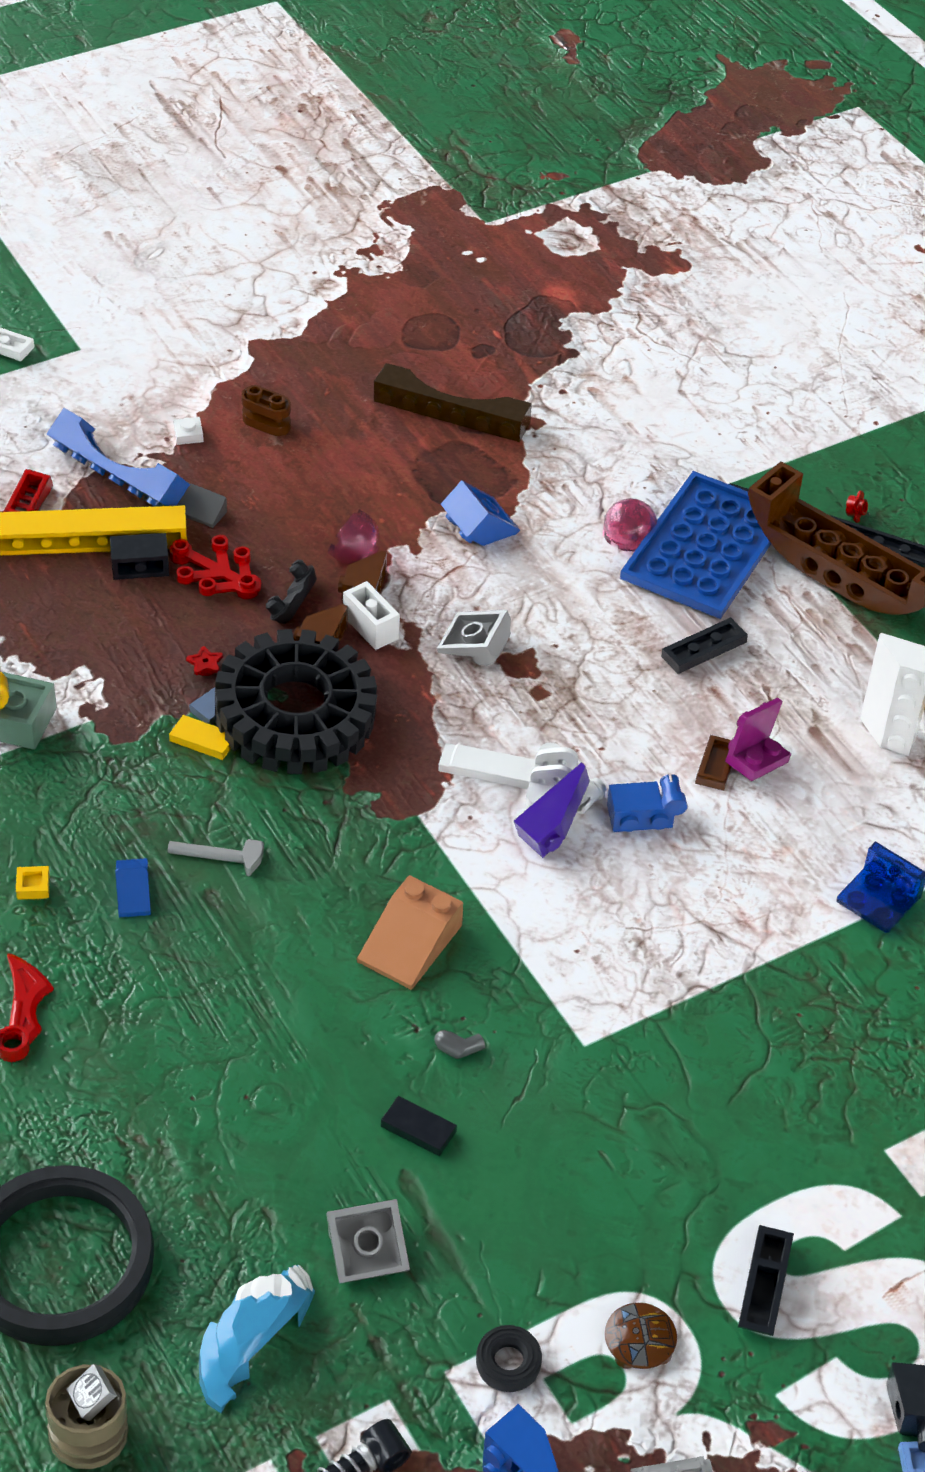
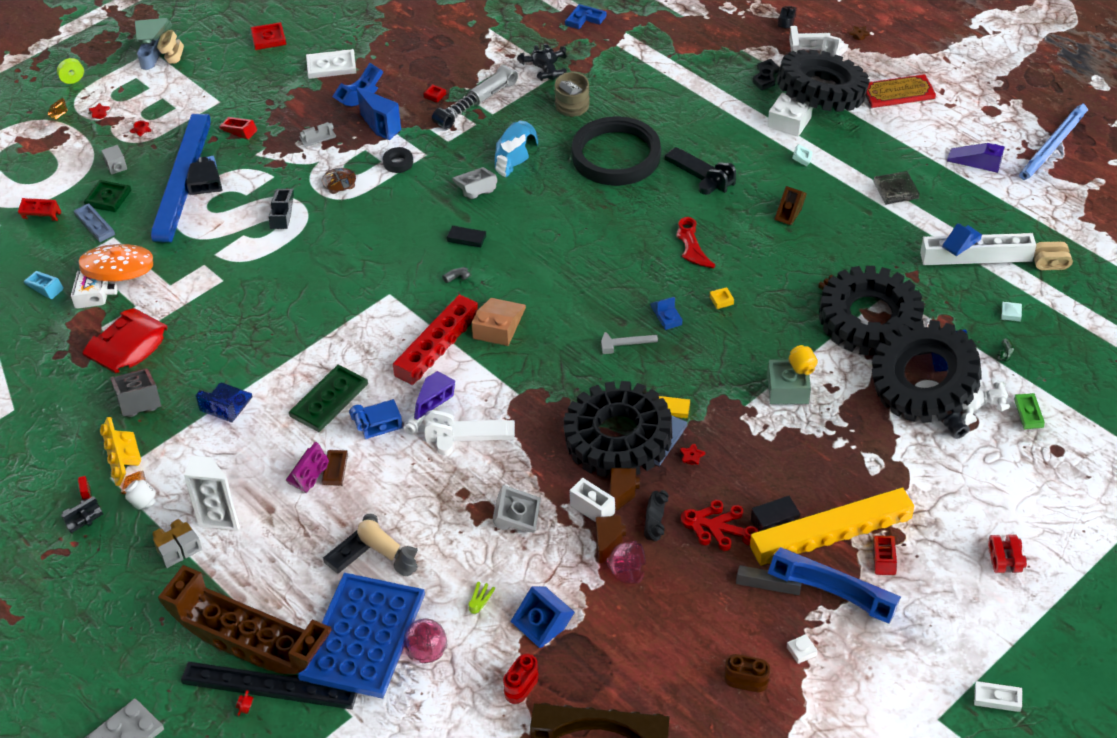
camera: 170 degrees right, 0 degrees up
none -> dark green tile [289,364,368,432]
none -> piece [357,514,418,576]
none -> red brick [393,294,478,385]
none -> lime piece [469,582,495,614]
none -> red brick [503,654,539,704]

